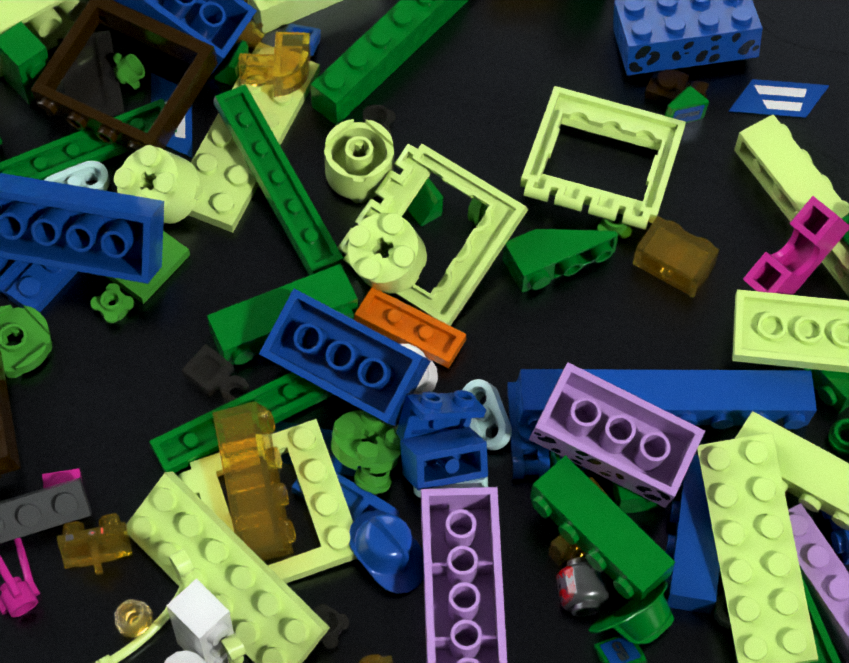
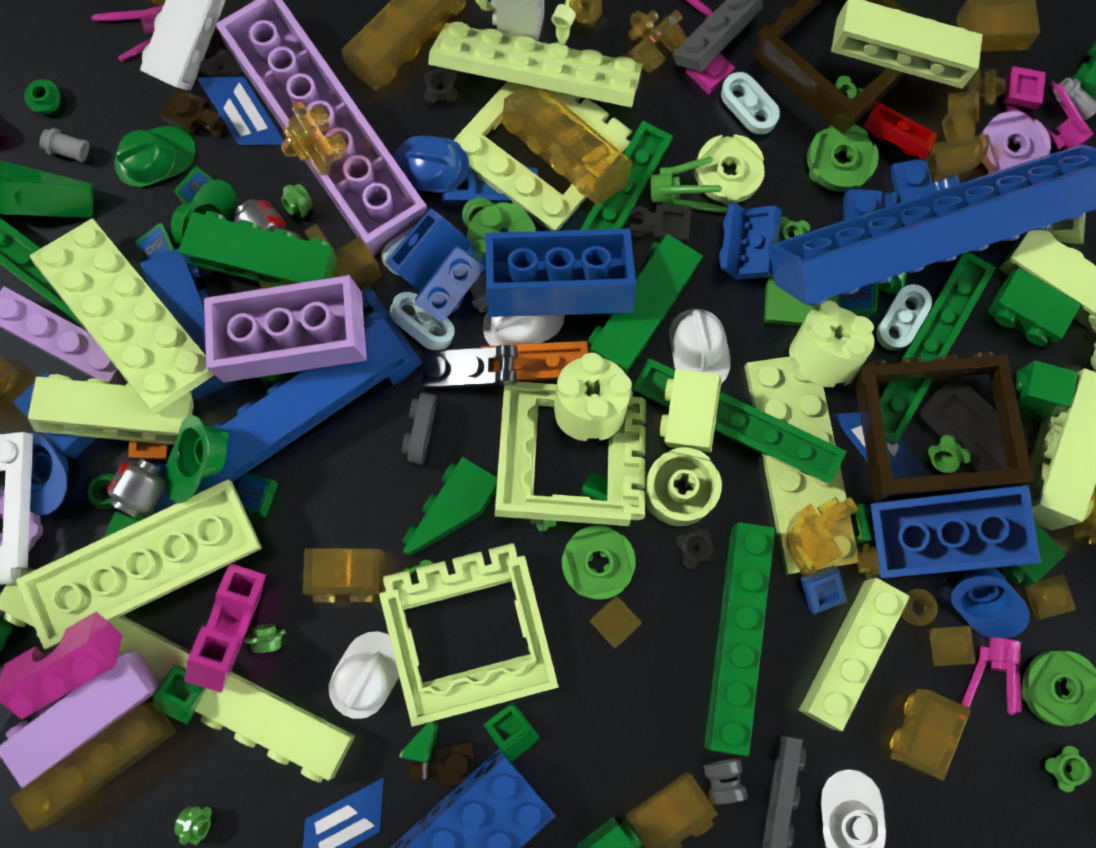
camera: 145 degrees right, 15 degrees up
none -> flat silver head [107,458,166,517]
none -> slope [135,222,177,262]
none -> green piece [165,415,229,503]
none -> slope [236,473,278,518]
none -> bright green plate [244,624,286,653]
none -> clear yellow hips [281,101,347,176]
none -> bright green plate [281,184,313,218]
none -> clear yellow brick [304,224,383,289]
none -> white piece [329,631,399,719]
none -> dark grey plate [402,392,437,465]
none -> plate [422,345,518,389]
none -> green slope [483,702,540,761]
none -> bright green plate [562,525,636,600]
none -> clear yellow plate [589,596,642,649]
none -> bright green plant [651,156,728,214]
none -> yellowish green brick [660,369,721,452]
none -> white piece [669,309,730,383]
none -> yellowish green plate [694,135,765,206]
none -> blue bracket [719,202,782,280]
none -> light aqua plate [721,72,780,134]

